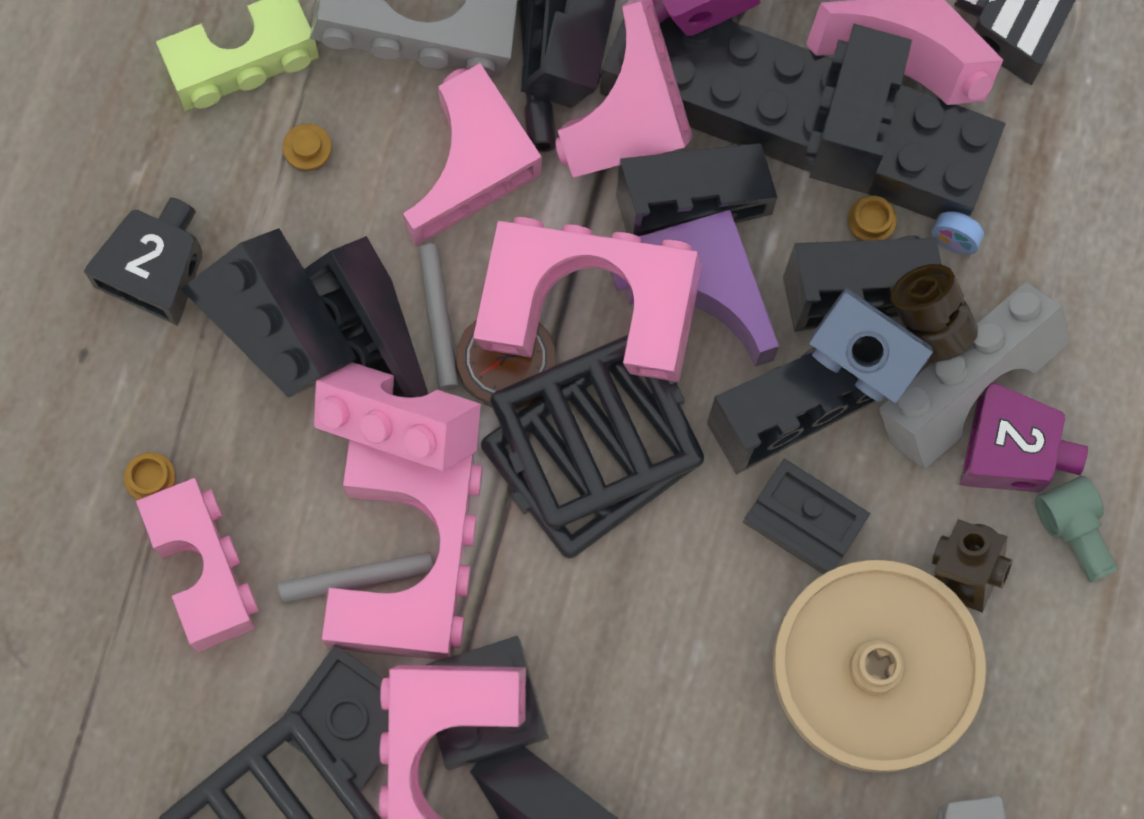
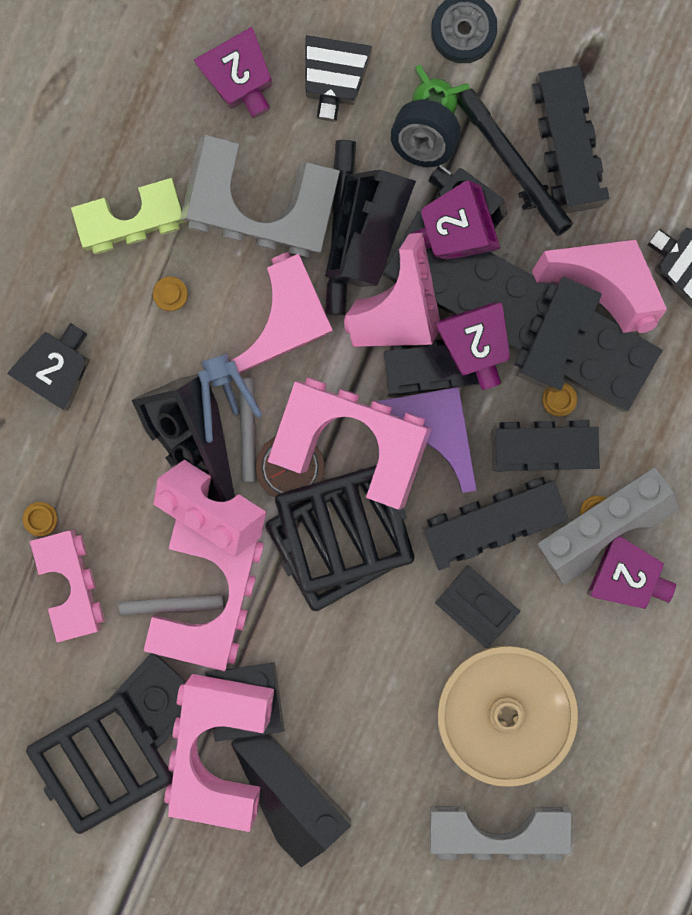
camera: 10 degrees right, 15 degrees up
black wedge [181,228,357,398] -> none
sand blue brick [809,287,933,404] -> none
dark brown wheel [891,264,978,362] -> none
light blue tile [931,211,984,254] -> none
dark brown brick [932,519,1012,613] -> none
sand green pin [1035,476,1119,583] -> none
none -> sand blue plant [198,353,262,443]
none -> magenta torso [434,301,510,390]

